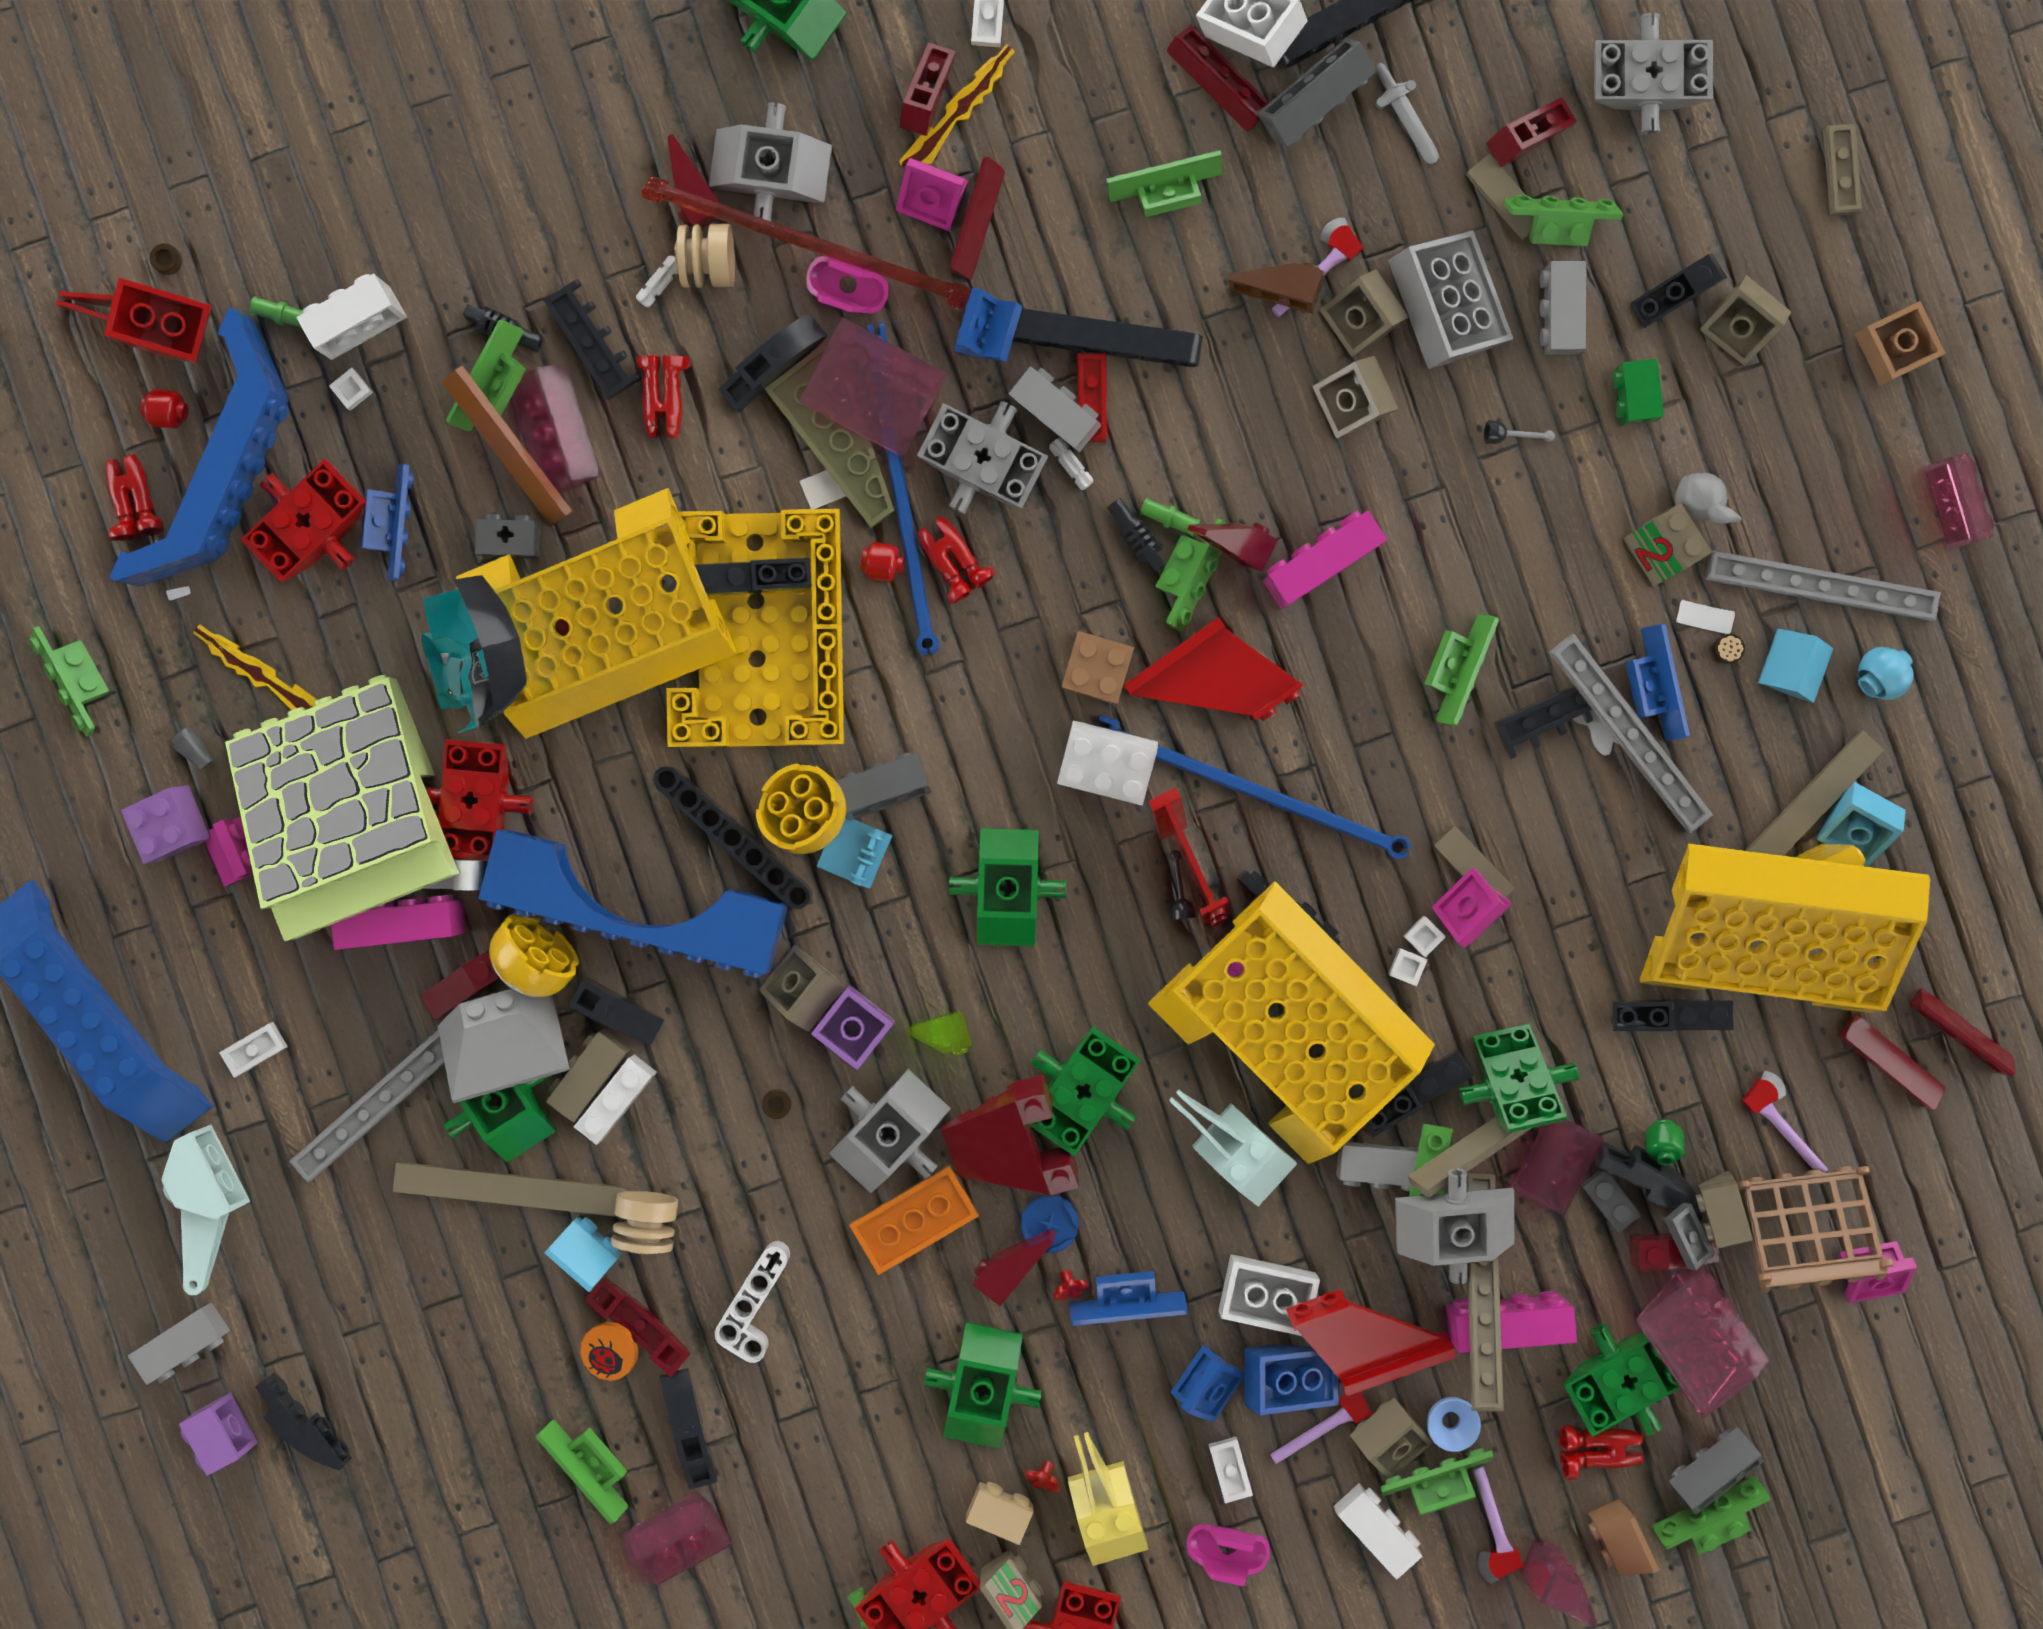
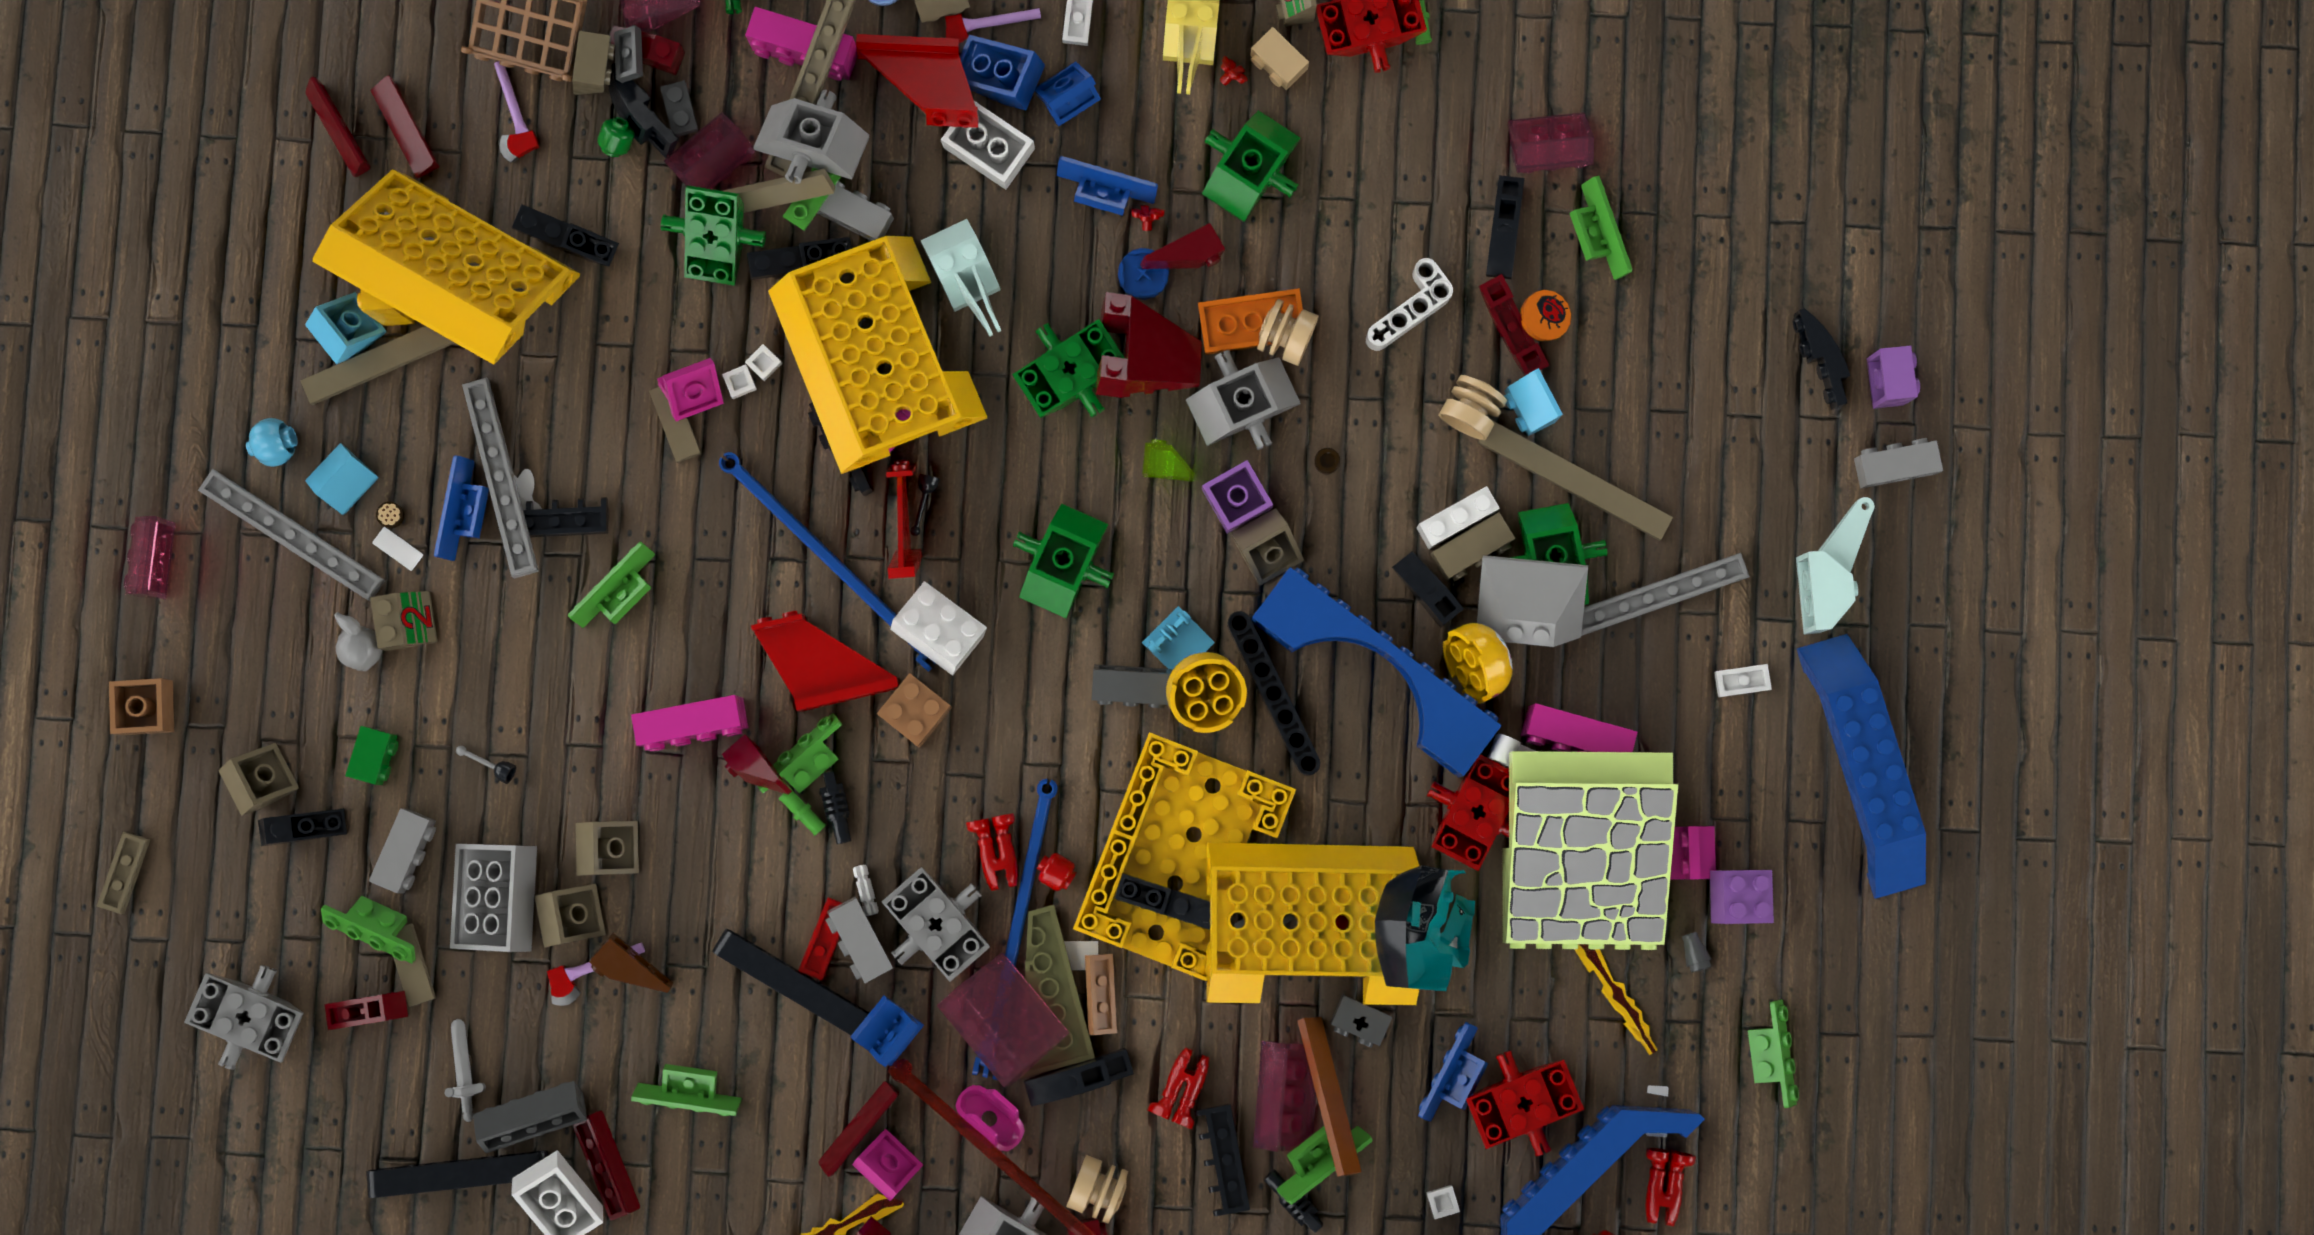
camera: 155 degrees left, 5 degrees down
dark red slope [420,950,500,1020] -> none
white axle [636,255,678,308] -> none
none -> medium nougat plate [1085,954,1117,1035]
none -> tan wheel [1257,299,1319,366]

